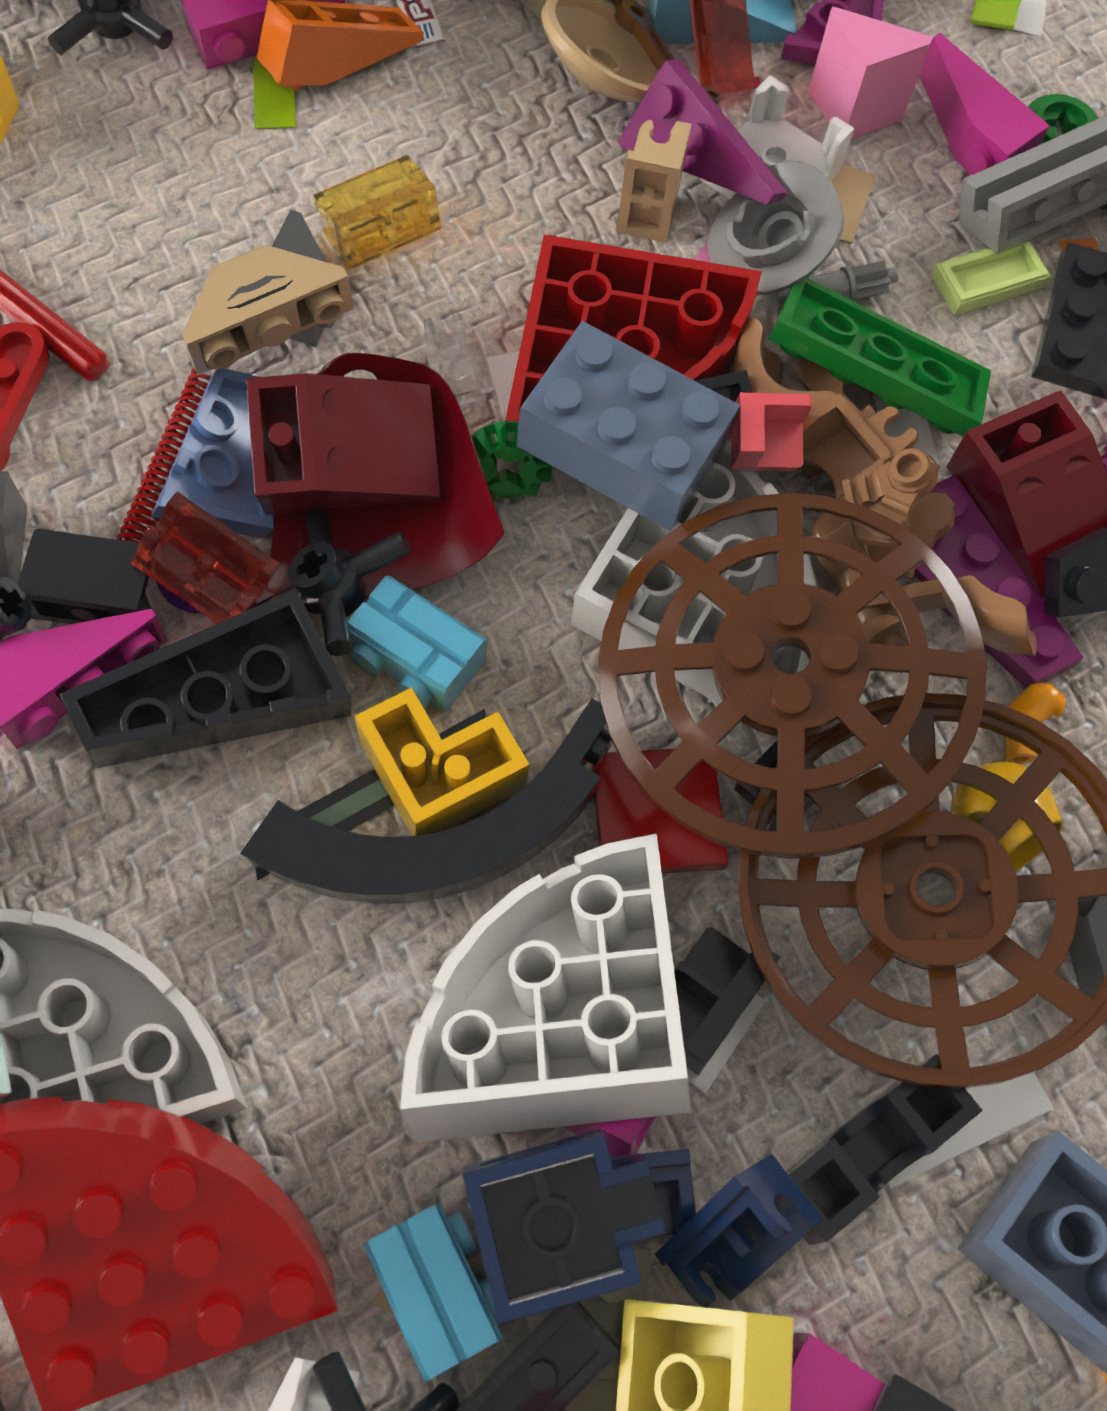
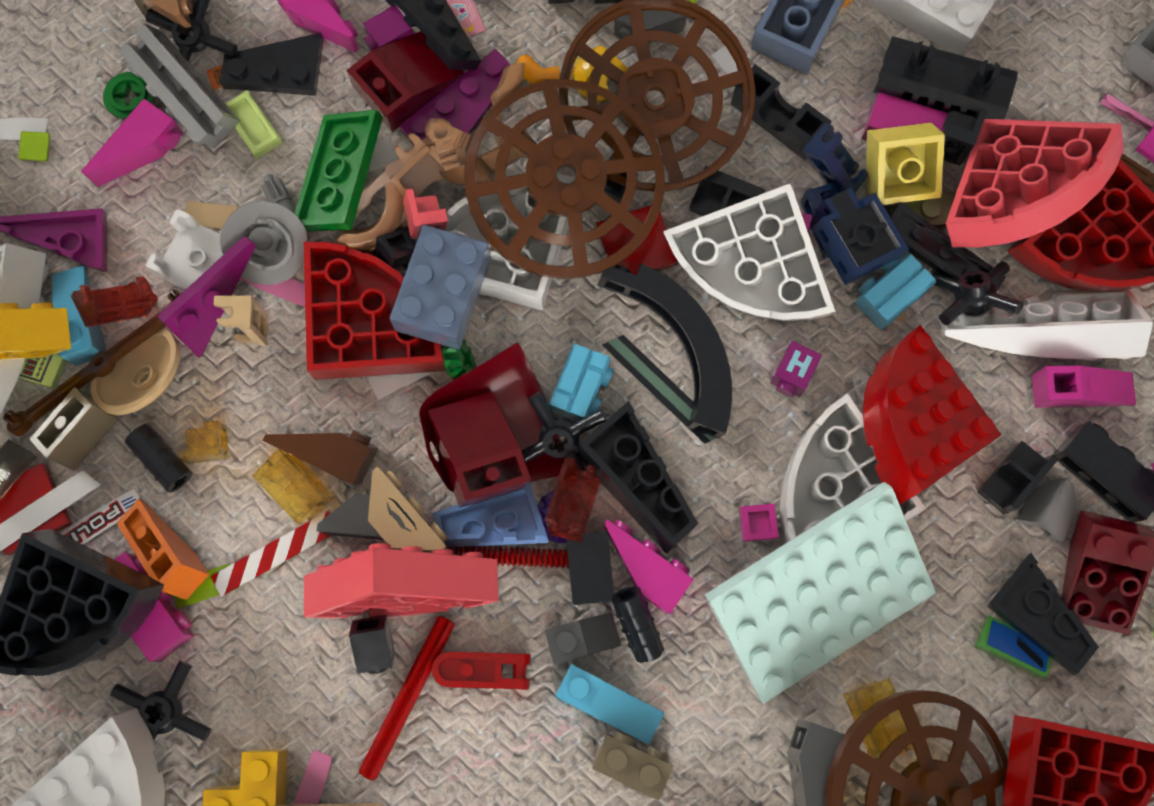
camera: 95 degrees left, 10 degrees up
yellow brick [355,687,530,836] -> none
bright pink slope [808,6,933,139] -> none
none -> black axle [125,424,192,493]
none -> clear yellow panel [179,420,229,464]
none -> sticker [210,510,331,597]
none -> reddish brown slope [263,430,378,485]
none -> coral brick [304,543,499,618]
none -> black brick [349,614,395,674]
none -> dark pink tile [739,503,779,542]
none -> magenta brick [770,341,822,397]

